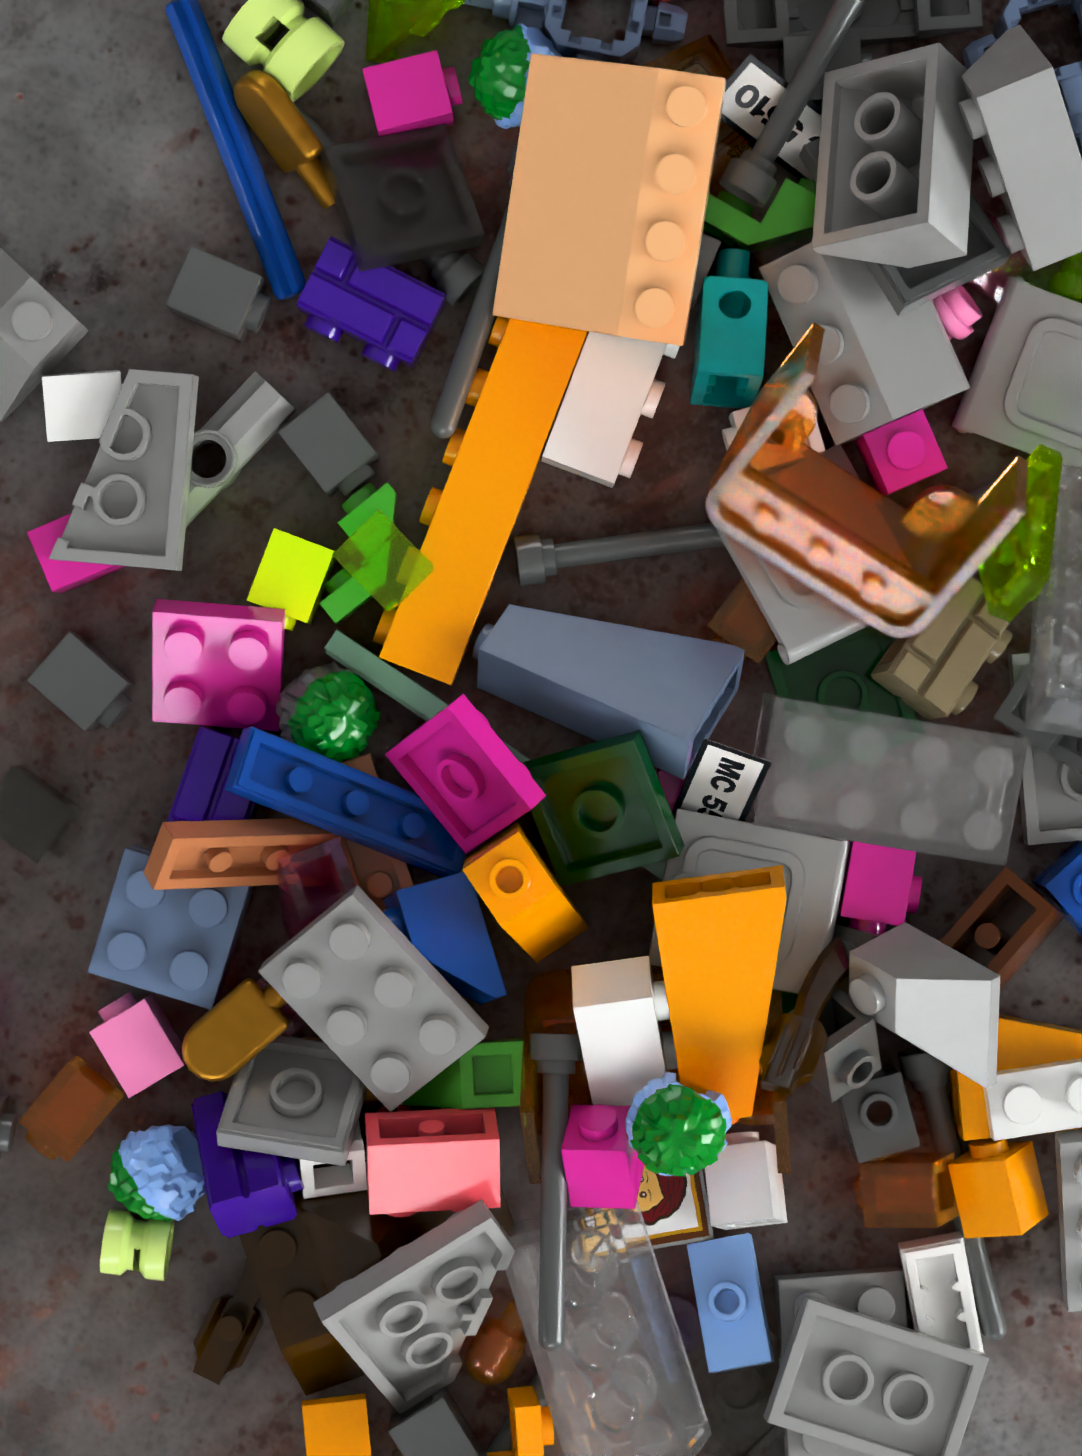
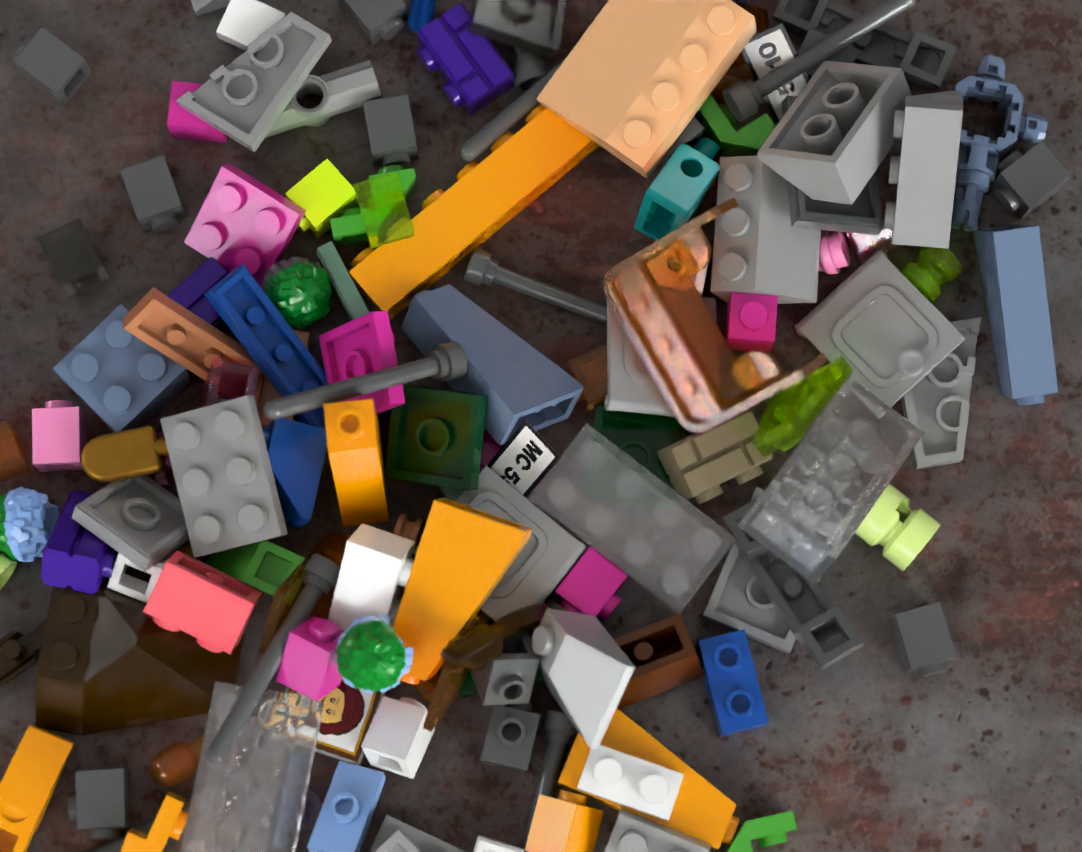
camera: 20 degrees right, 10 degrees down
light grey plate [313,1199,516,1414] -> none
white brick [541,331,680,488] -> none
clear orange brick [854,1152,959,1228] -> none
none -> dark grey piece [264,341,468,420]
none -> nougat bush [393,513,424,559]

